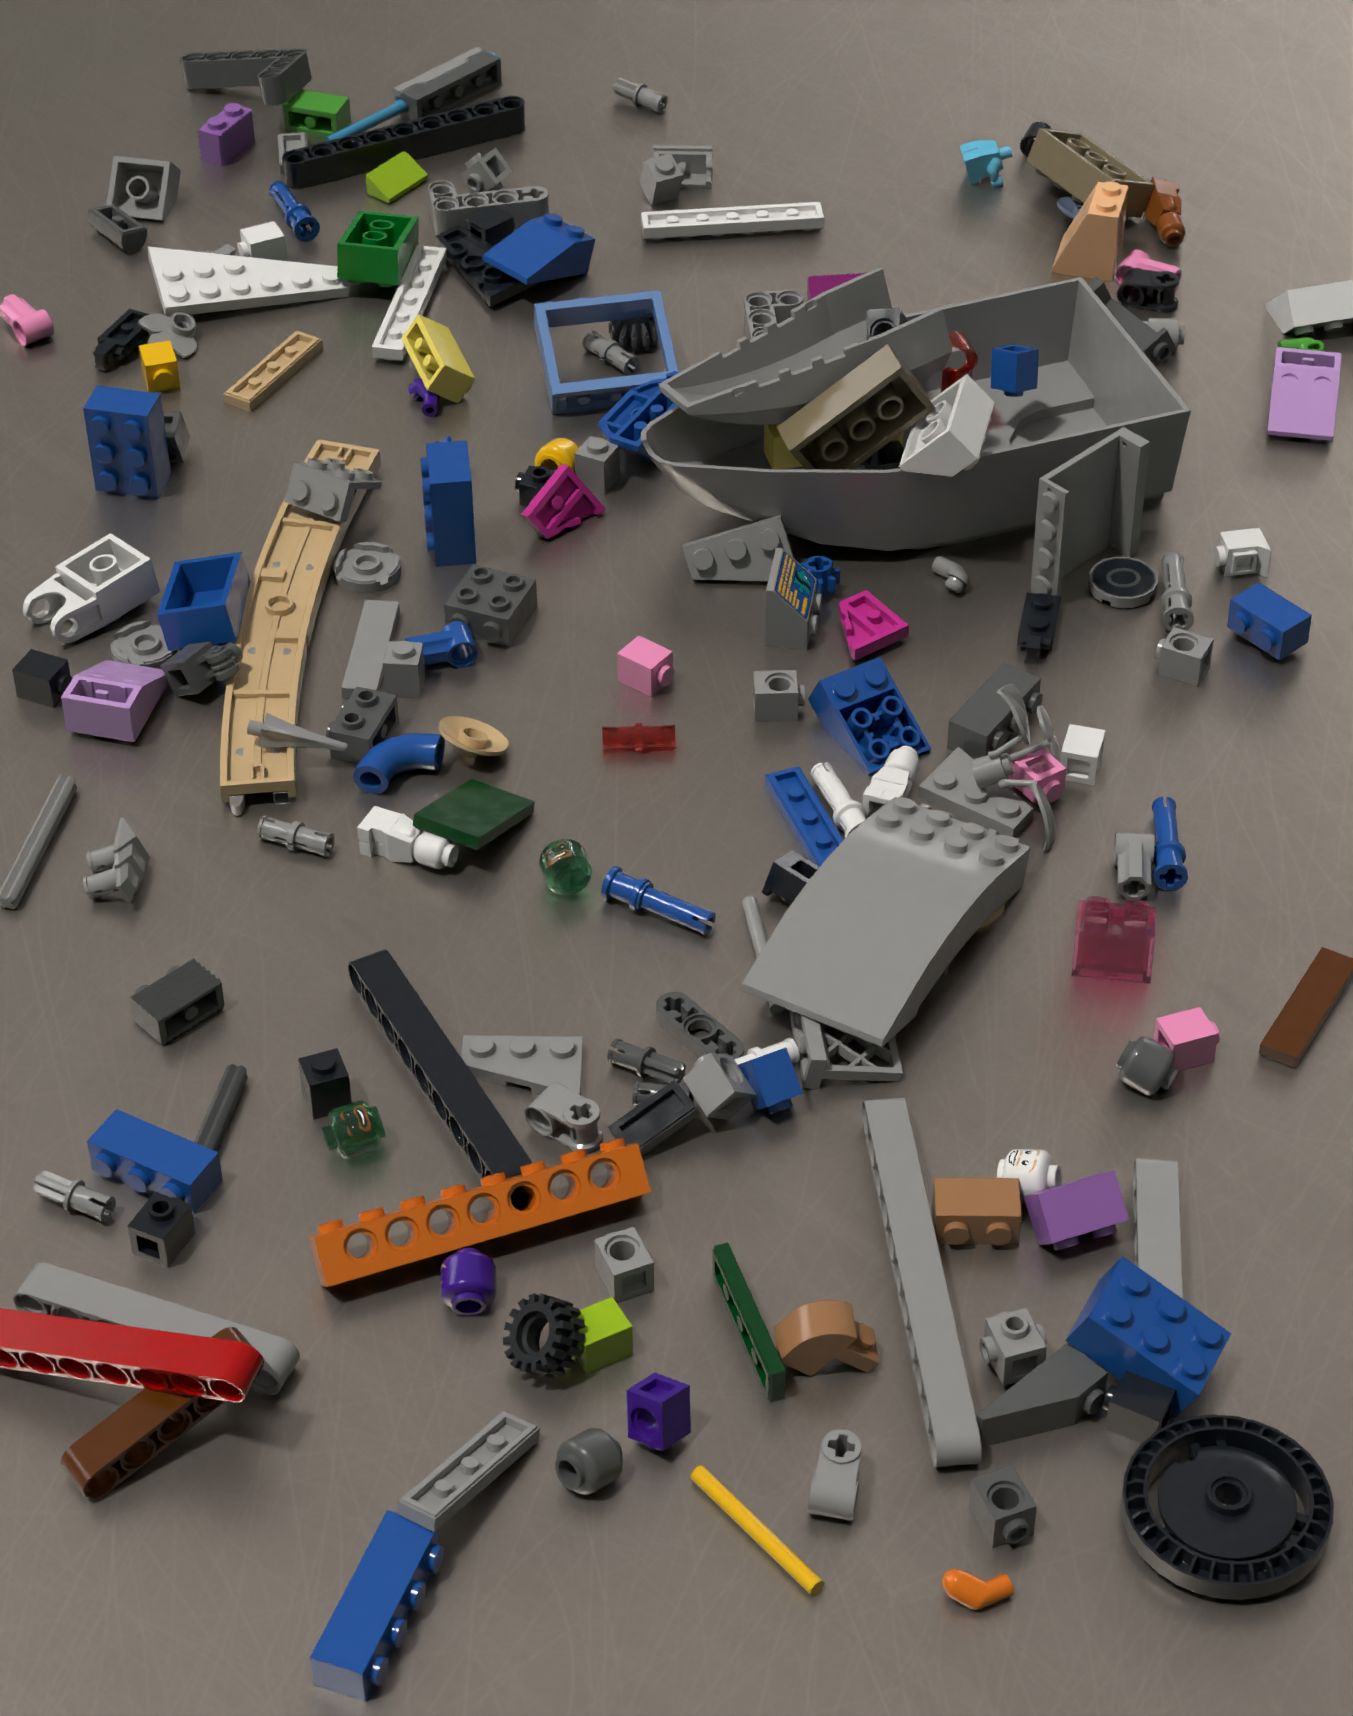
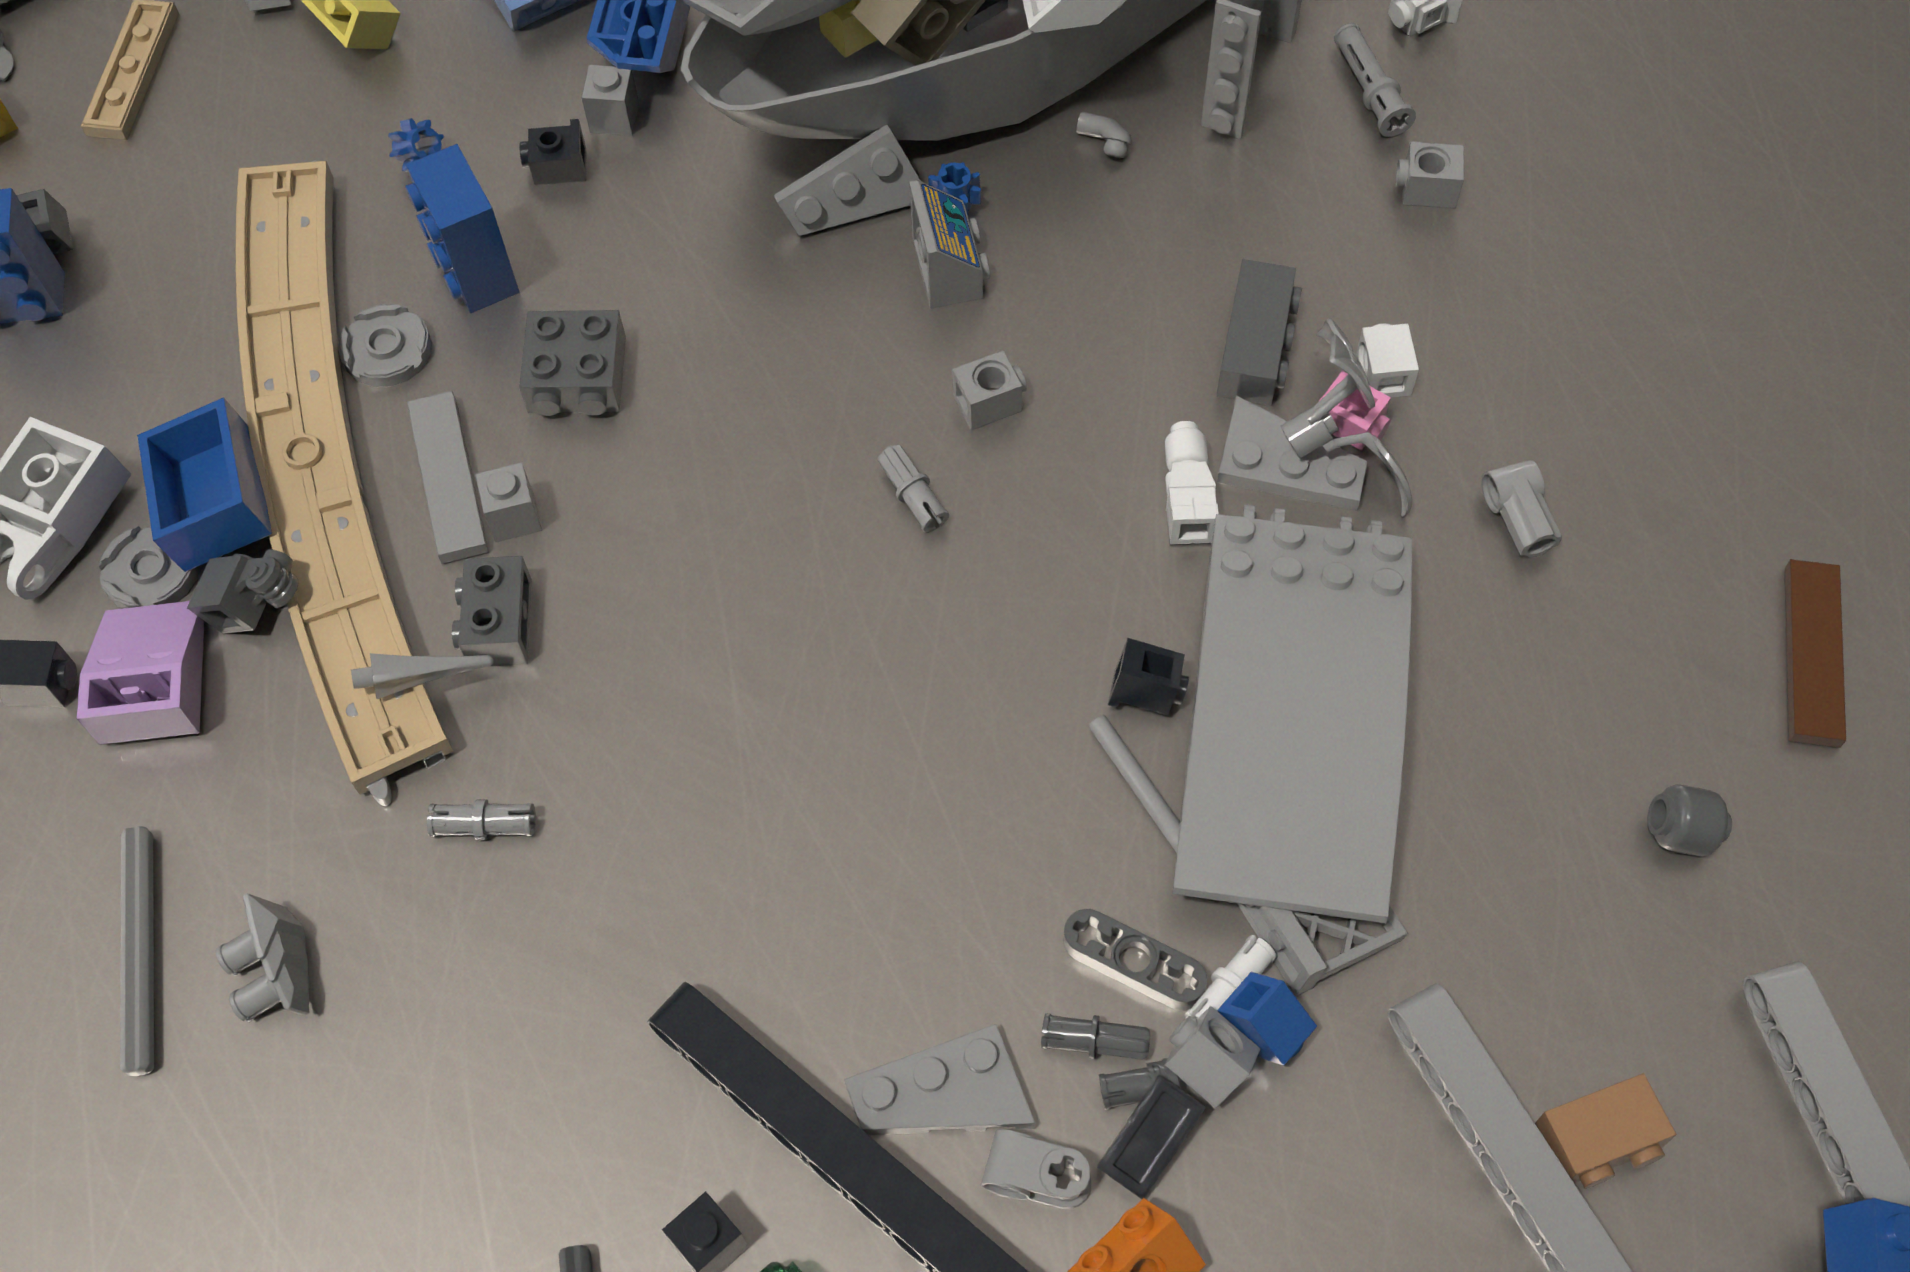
camera: 20 degrees left, 20 degrees up
dark grey brick [129,958,225,1045] -> none
light grey bracket [284,458,382,522] -> none
blue cylinder [353,733,445,794] -> none
white piece [357,806,459,869] -> none
blue piece [404,621,478,668] -> none
dark purple arm [408,378,440,417] -> none
dark green tile [413,779,535,850] -> none
tan dish [438,716,509,758] -> none
dark pink wing [521,464,606,539] -> none
yellow head [534,438,579,473] -> none
clear green head [539,839,593,895] -> none
blue pin [601,866,716,936] -> none
clear red pin [602,723,676,752] -> none
bright pink brick [617,635,674,697] -> none
blue tile [765,766,843,867] -> none
blue slope [808,657,931,775] -> none
white pin [810,762,866,838] -> none
dark pink wing [838,590,909,661] -> none
white head [997,1149,1062,1204] -> none
black hinge [1017,592,1061,665] -> none
medium lavender brick [1024,1171,1129,1250] -> none
clear pink slope [1071,896,1156,984] -> none
tile [1088,557,1158,608] -> none
blue pin [1152,797,1188,891] -> none
bright pink brick [1154,1007,1220,1071] -> none
blue brick [1227,582,1312,660] -> none
none -> light grey axle [878,444,949,532]

